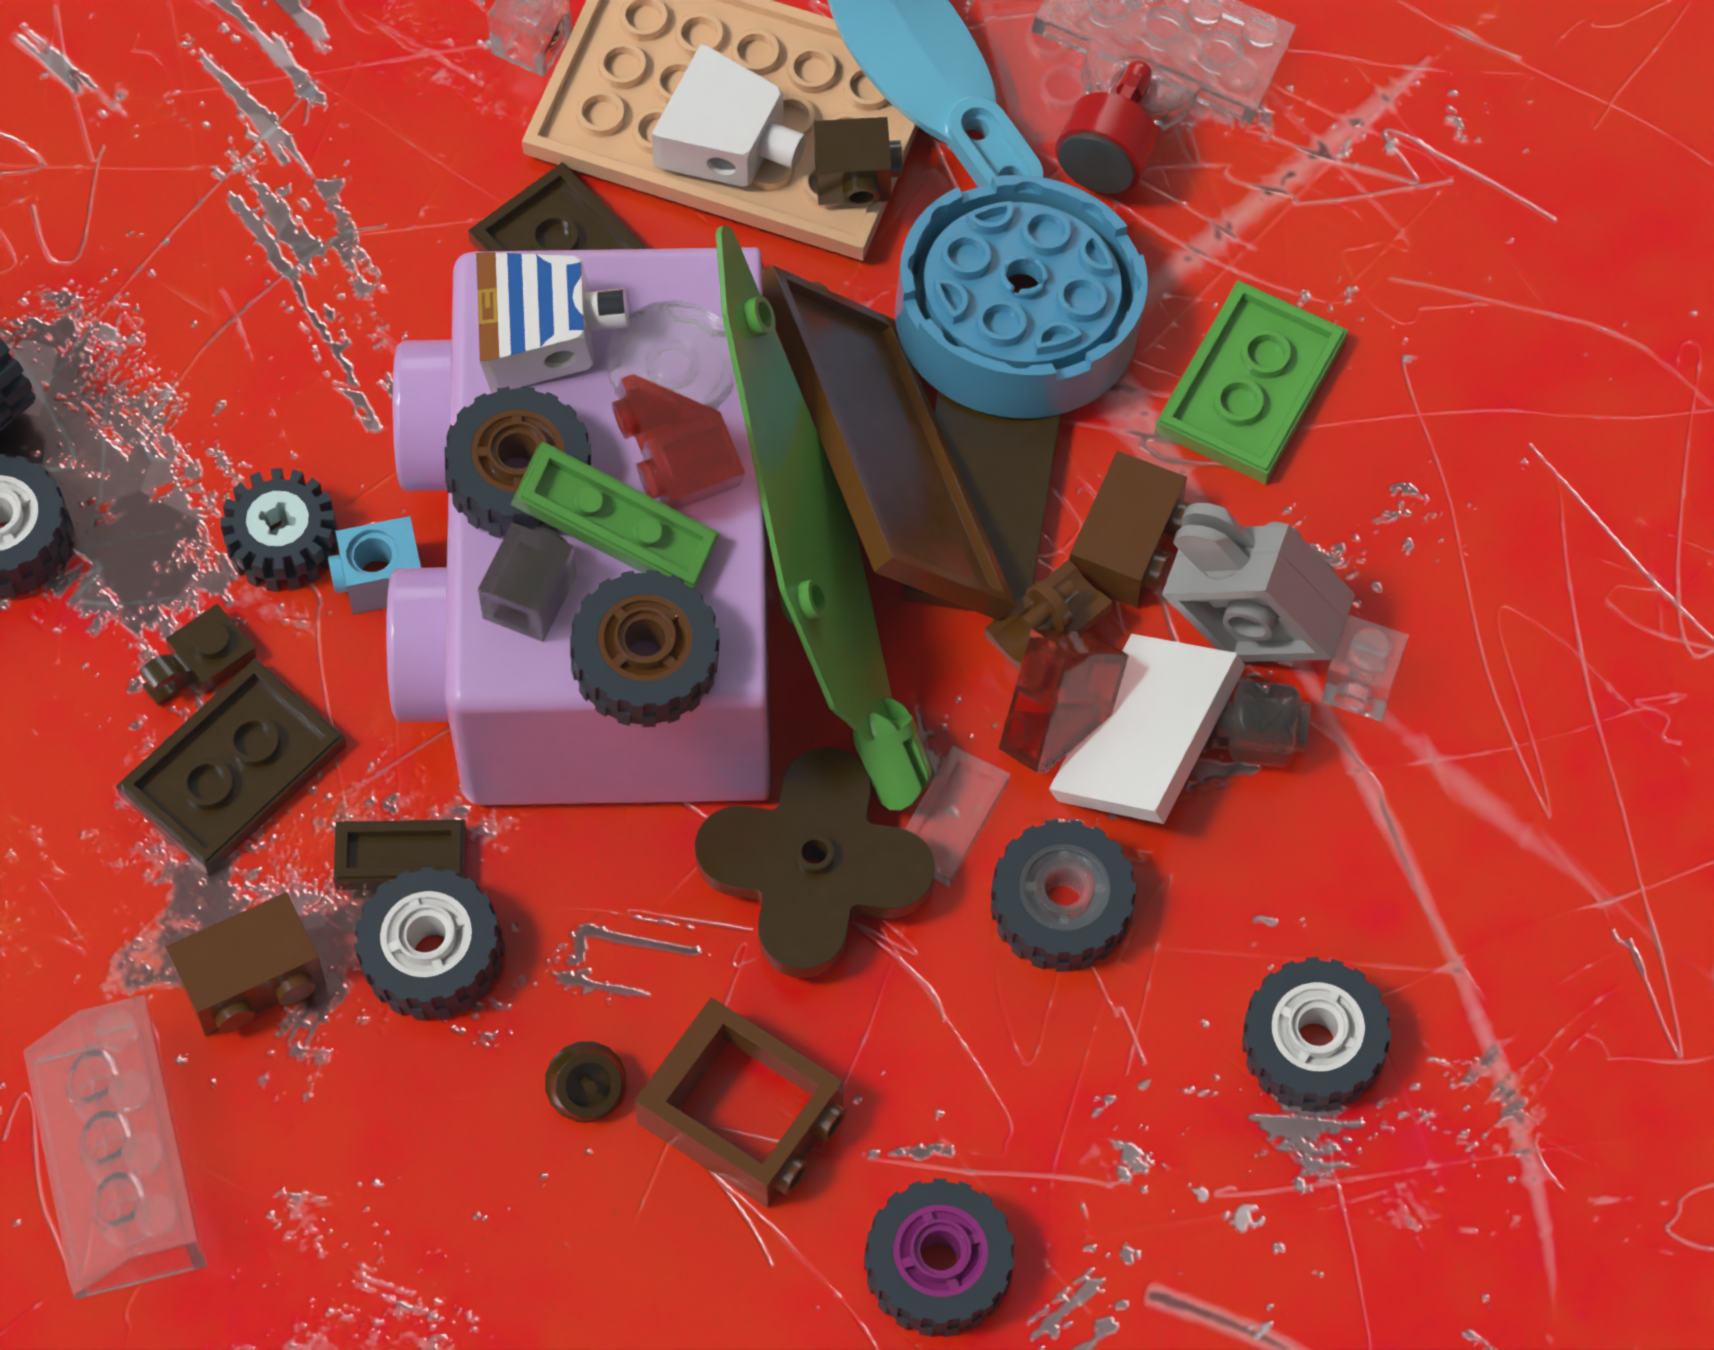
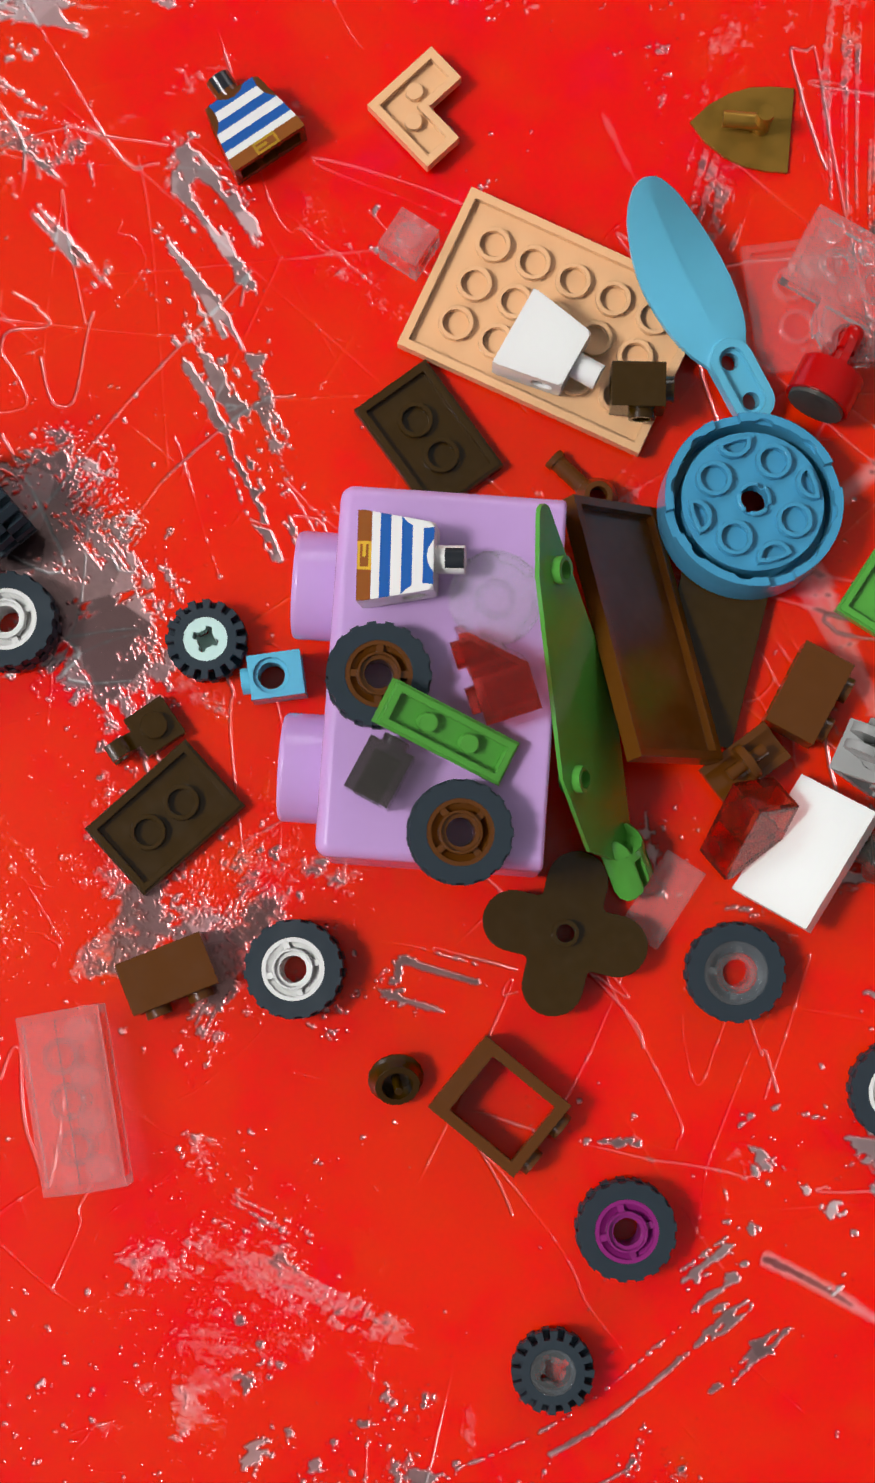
camera: 10 degrees right, 20 degrees up
dark brown tile [333,820,466,890] -> none

